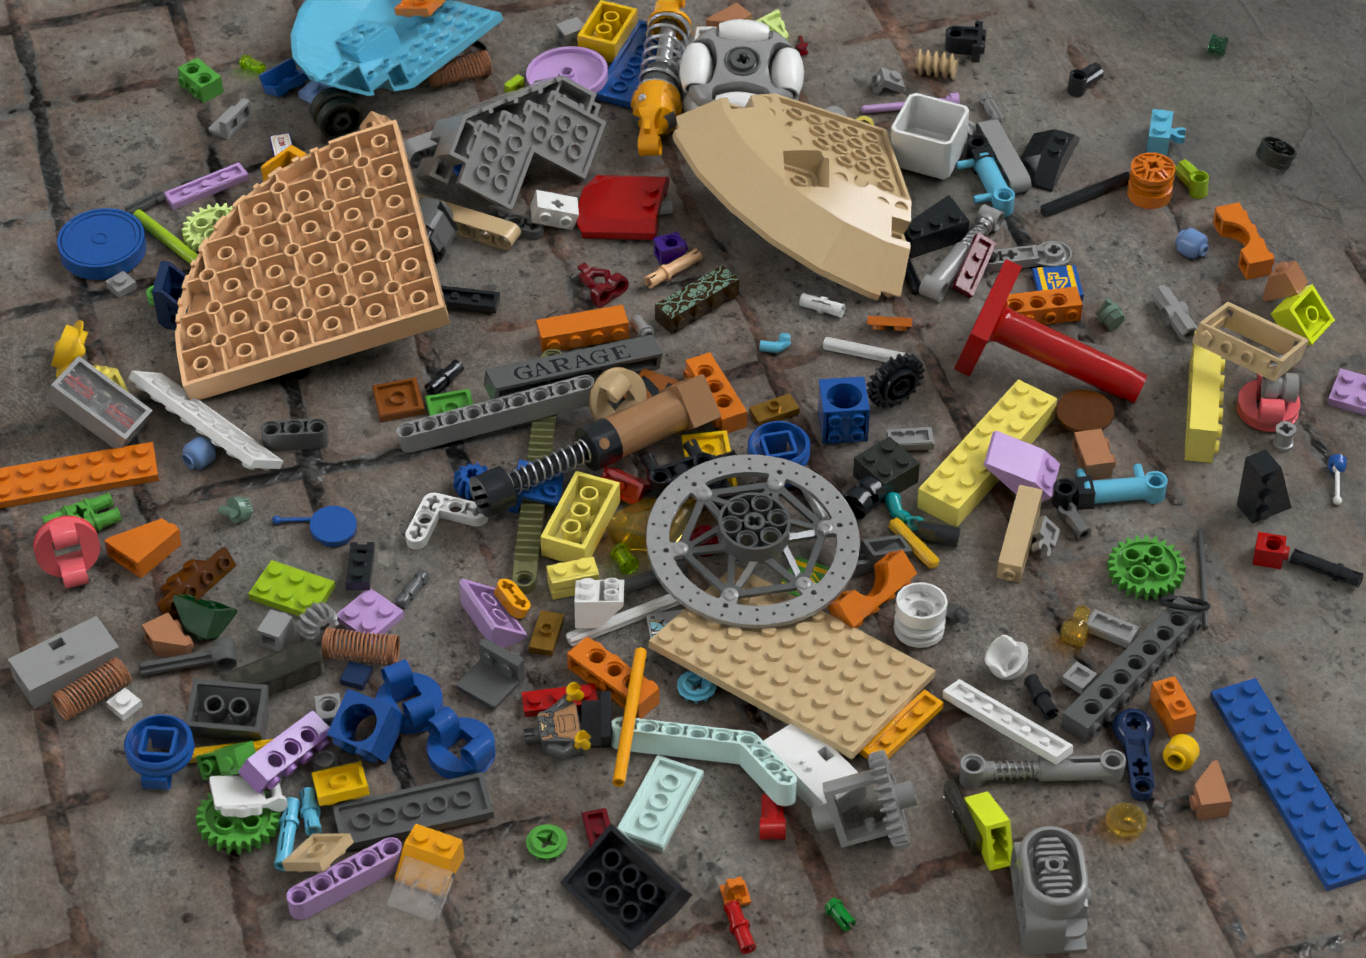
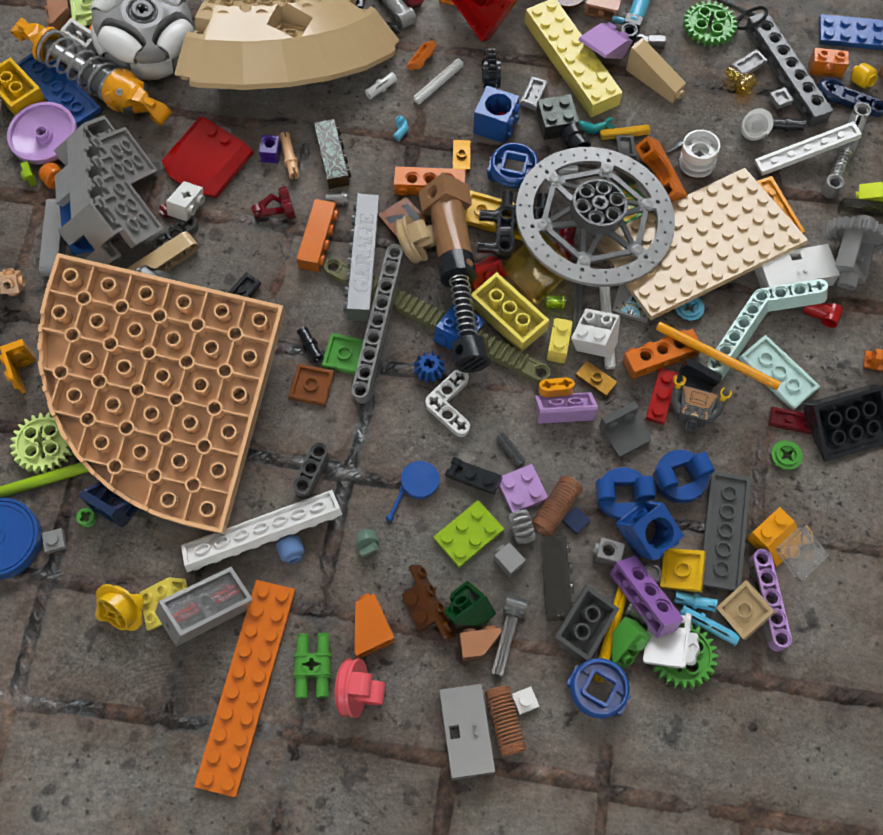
camera: 65 degrees left, 20 degrees up
black hinge [916,520,961,548] -> none

